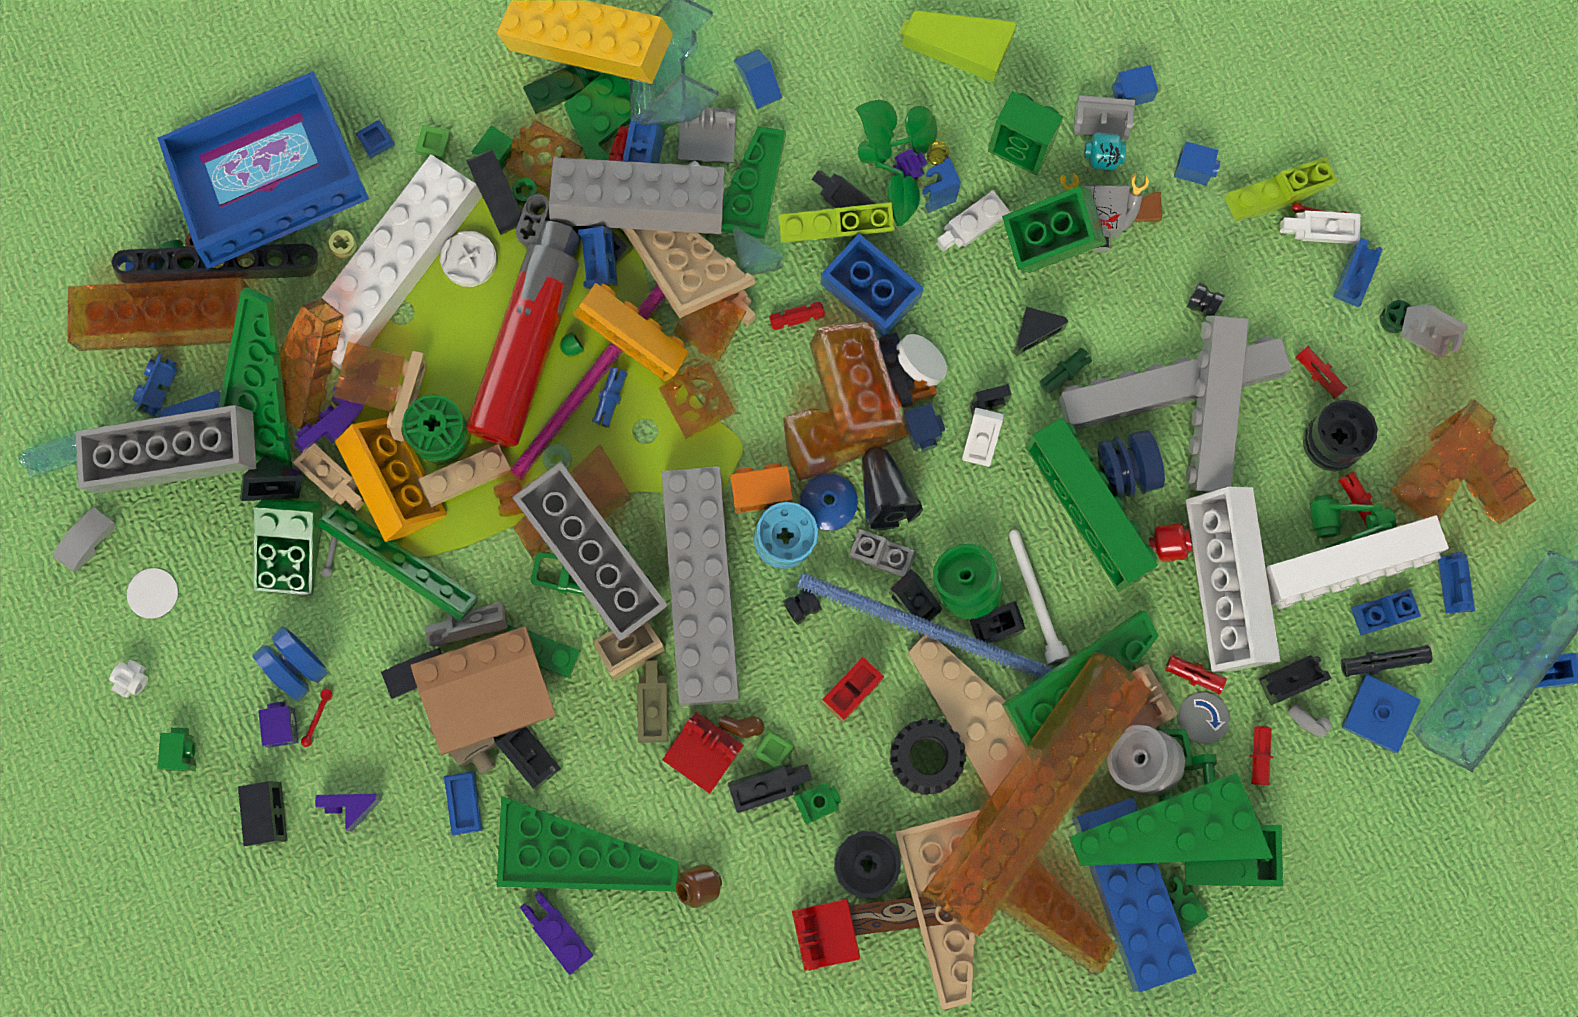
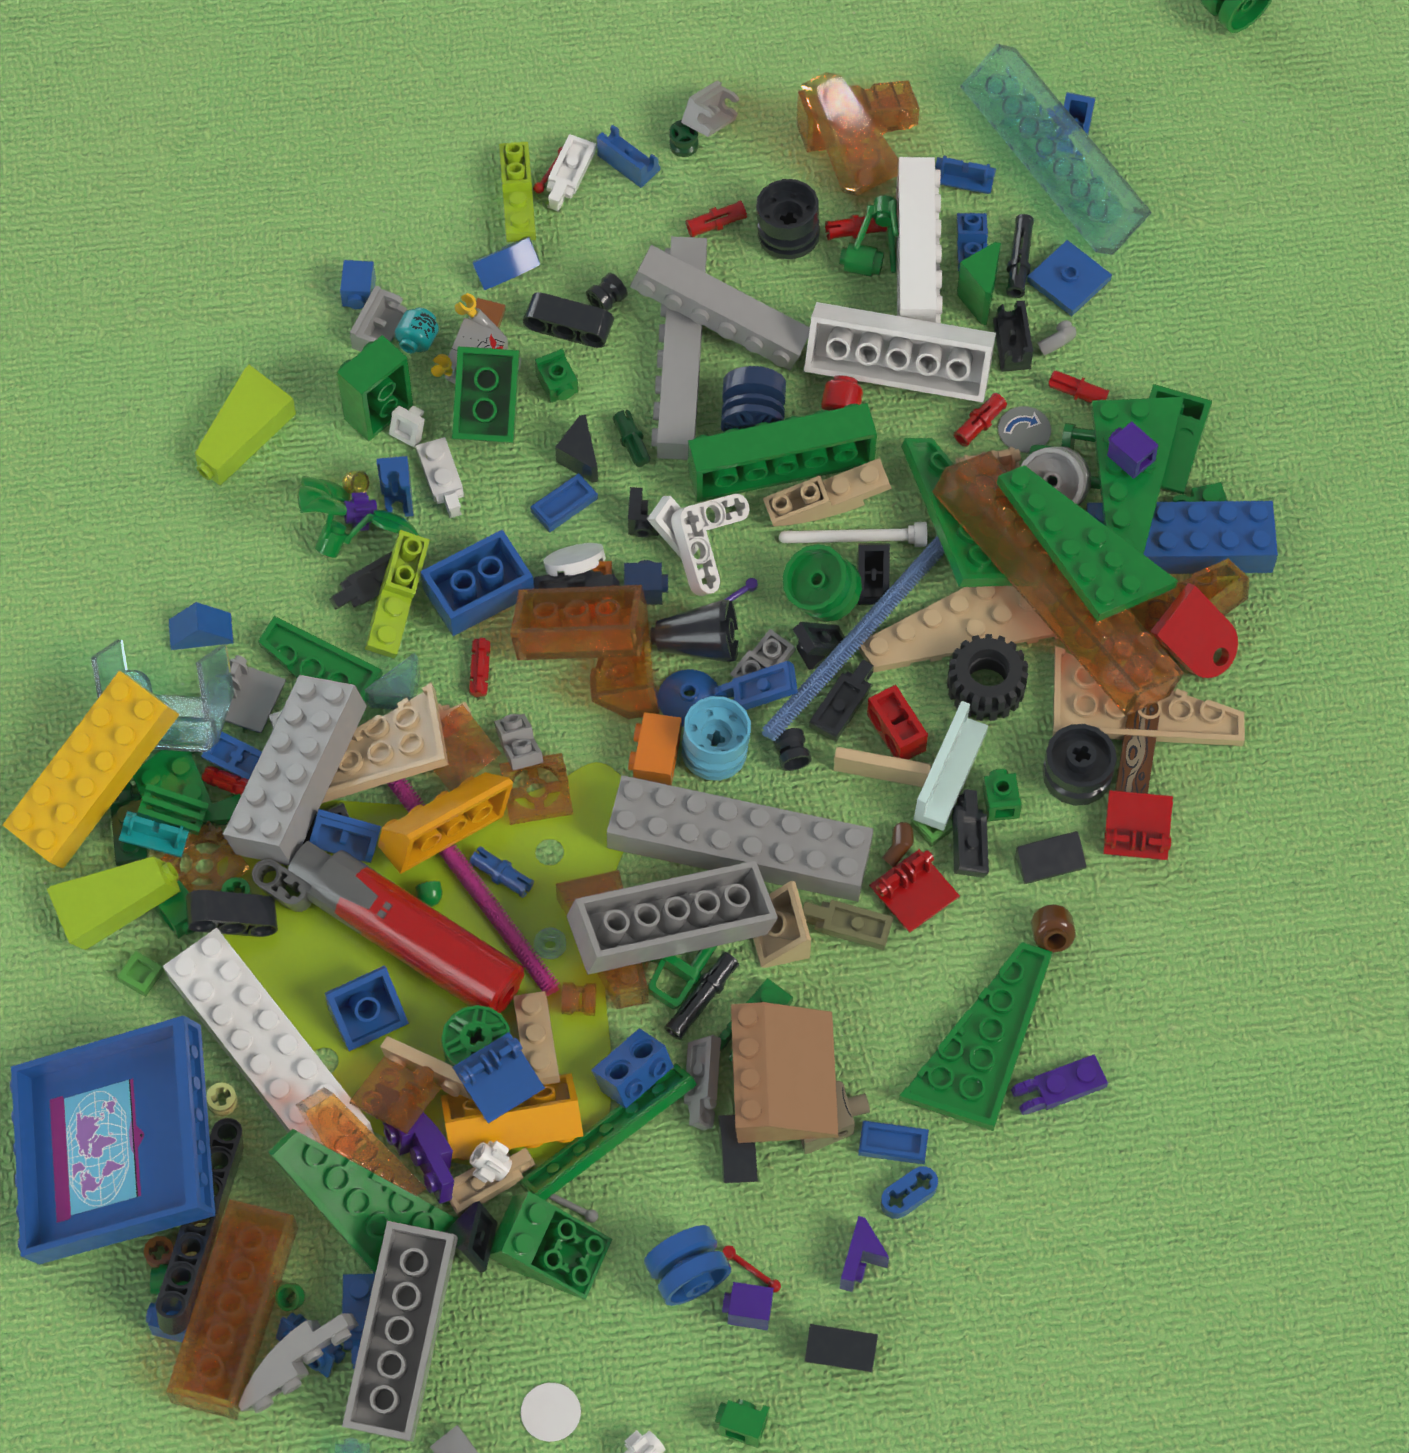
camera: 70 degrees left, 15 degrees down
blue tile [355,120,395,159] -> none
white tile [440,231,497,287] -> none
black hinge [496,727,561,790] -> none
blue brick [1174,142,1220,185] -> none
none -> lime slope [47,856,181,950]
none -> teal hinge [119,811,189,858]
none -> green tile [137,783,209,836]
none -> light grey slope [238,1313,359,1413]
none -> green hinge [275,1283,306,1311]
none -> blue slope [324,965,409,1051]
none -> white tile [389,406,425,448]
none -> blue hinge [452,1032,545,1124]
none -> white gear [470,1140,512,1183]
none -> blue slope [473,237,541,290]
none -> light grey slope [494,714,543,770]
none -> black beam [523,292,614,348]
none -> blue tile [530,473,598,533]
none -> green brick [535,348,578,403]
none -> blue brick [592,1028,674,1109]
none -> black pin [664,952,739,1040]
none -> white beam [671,494,750,596]
none -> blue hinge [713,661,798,710]
none -> dark purple hinge [724,578,758,601]
none -> tan slope [763,458,892,526]
none -> black hinge [809,660,874,742]
none -> tan tile [833,747,931,787]
none -> blue beam [881,1166,938,1219]
none -> light aqua fence [913,701,988,831]
none -> green slope [957,242,1001,325]
none -> green wing [996,465,1178,622]
none -> black slope [1015,831,1087,884]
none -> dark purple brick [1107,421,1159,479]
none -> red tile [1150,583,1238,678]

